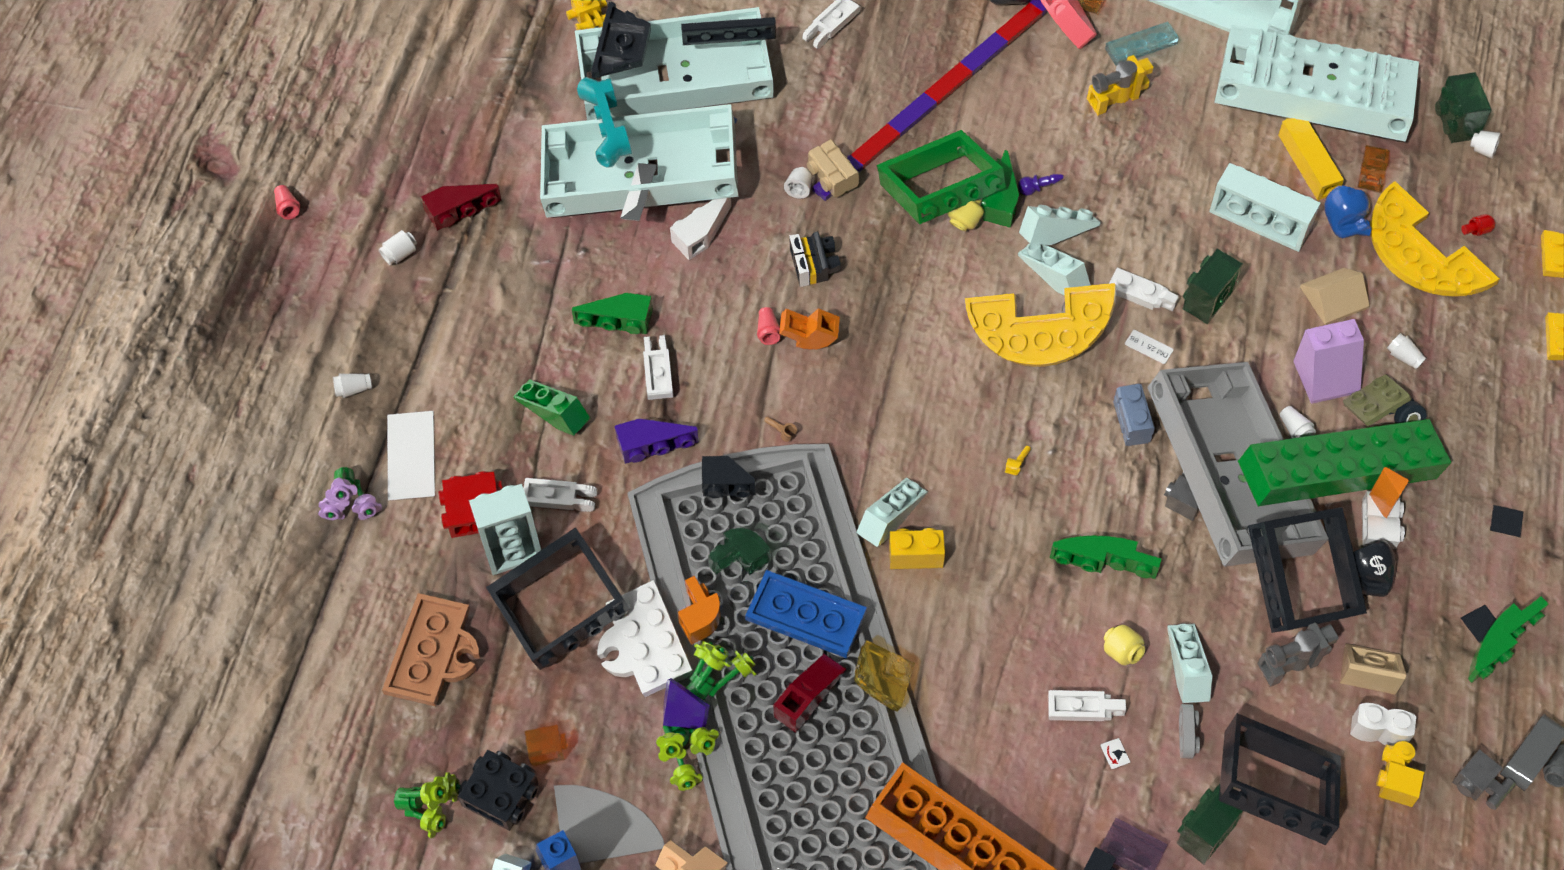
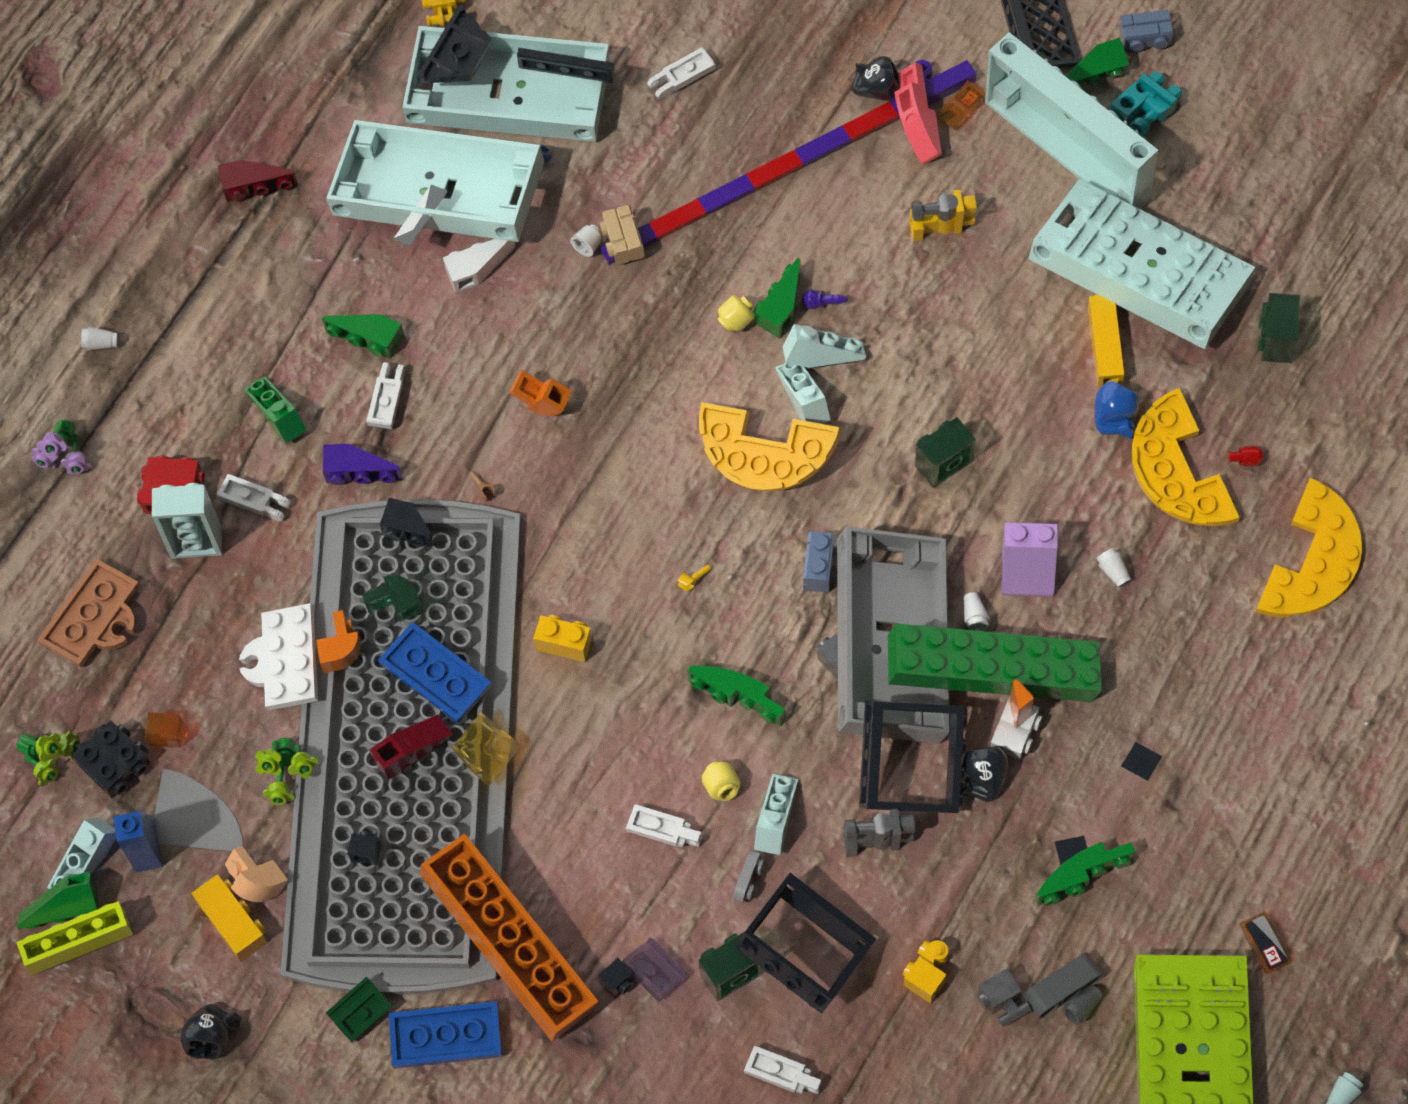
camera: 20 degrees right, 5 degrees up
coral cone [274,185,300,220] -> none
white brick [379,230,417,265] -> none
white sticker [387,411,435,500] -> none
black window [486,527,630,670] -> none
teal plate [577,77,632,168] -> none
dark purple slope [663,678,710,729] -> none
plant [687,641,757,700] -> none
coral cone [757,307,781,345] -> none
black hips [789,231,841,287] -> none
light aqua slope [857,478,928,547] -> none
green window [877,130,1006,225] -> none
white sticker [1100,738,1130,769] -> none
clear light blue plate [1105,22,1179,66] -> none
white hinge [1109,268,1178,311] -> none
white sticker [1125,330,1173,364] -> none
light aqua brick [1209,163,1320,252] -> none
tan slope [1300,268,1370,325] -> none
tan slope [1340,643,1406,695] -> none
olive plate [1343,375,1427,426] -> none
white brick [1350,703,1416,746] -> none
clear orange slope [1357,145,1390,193] -> none
white hat [1470,130,1501,159] -> none
none -> black plate [347,831,381,866]

